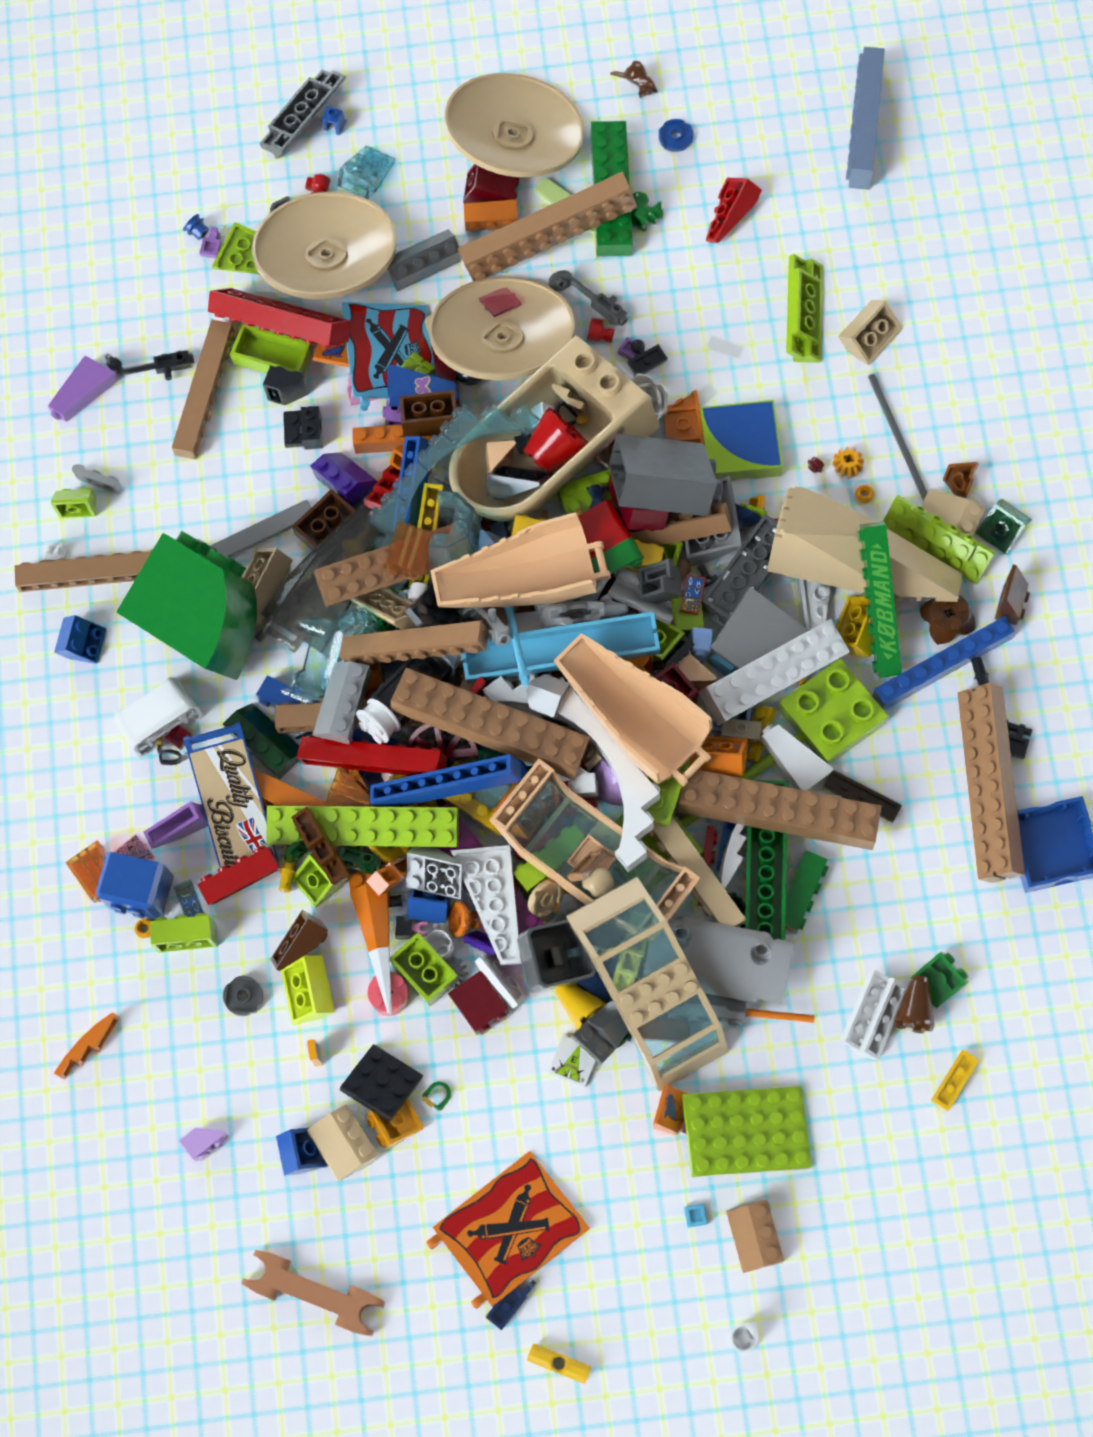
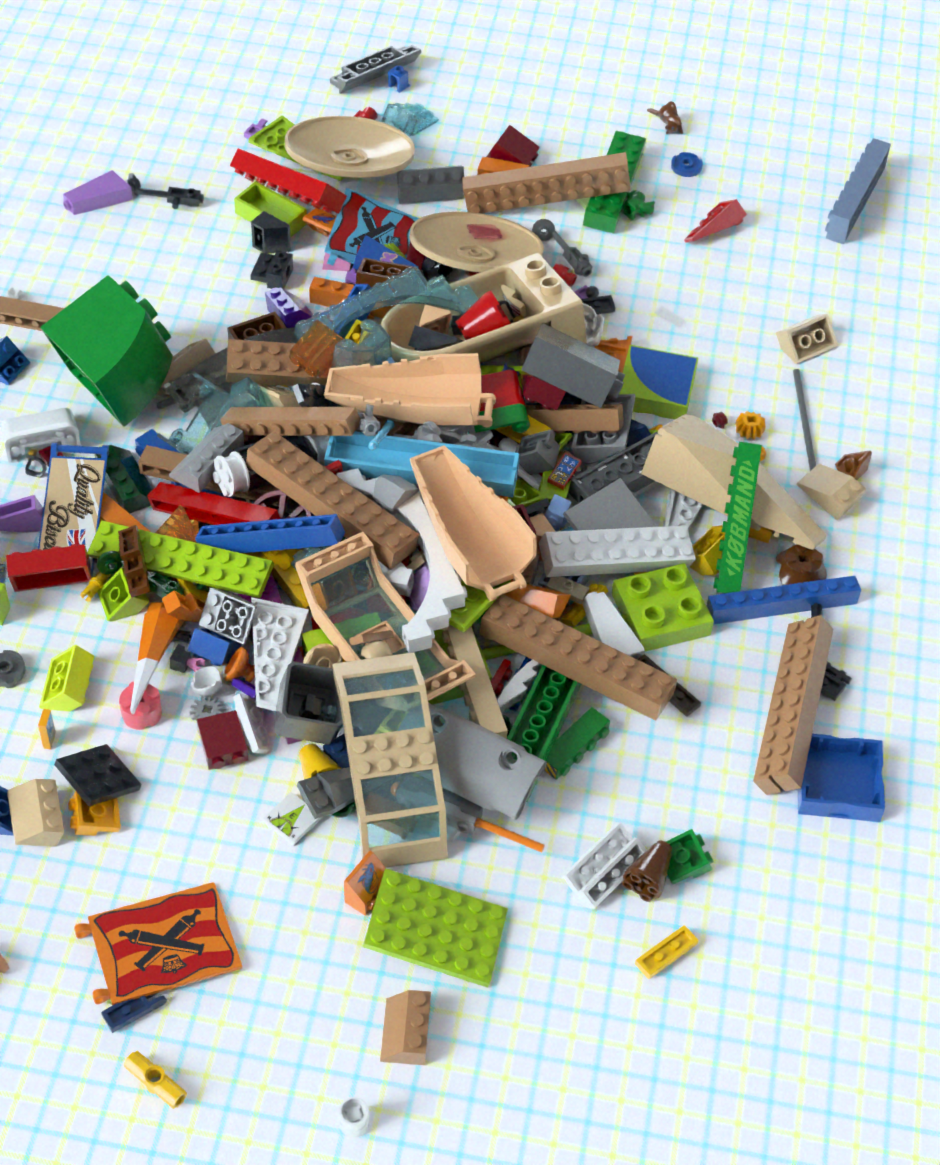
camera: 10 degrees right, 20 degrees down
lime slope [51,487,96,518] -> none
light grey hinge [71,464,123,494] -> none
medium nougat brick [171,319,236,460] -> none
blue piece [183,214,209,240] -> none
light grey tile [211,499,311,557] -> none
reddish brown slope [270,909,328,971] -> none
lime slope [390,933,458,1007] -> none
green piece [422,1081,451,1111] -> none
tan dish [444,73,584,178] -> none
medium azure tile [684,1204,708,1228] -> none
lime slope [786,254,823,363] -> none
lime plate [883,495,996,585] -> none
clear green slope [976,498,1033,554] -> none
slope [994,564,1030,625] -> none

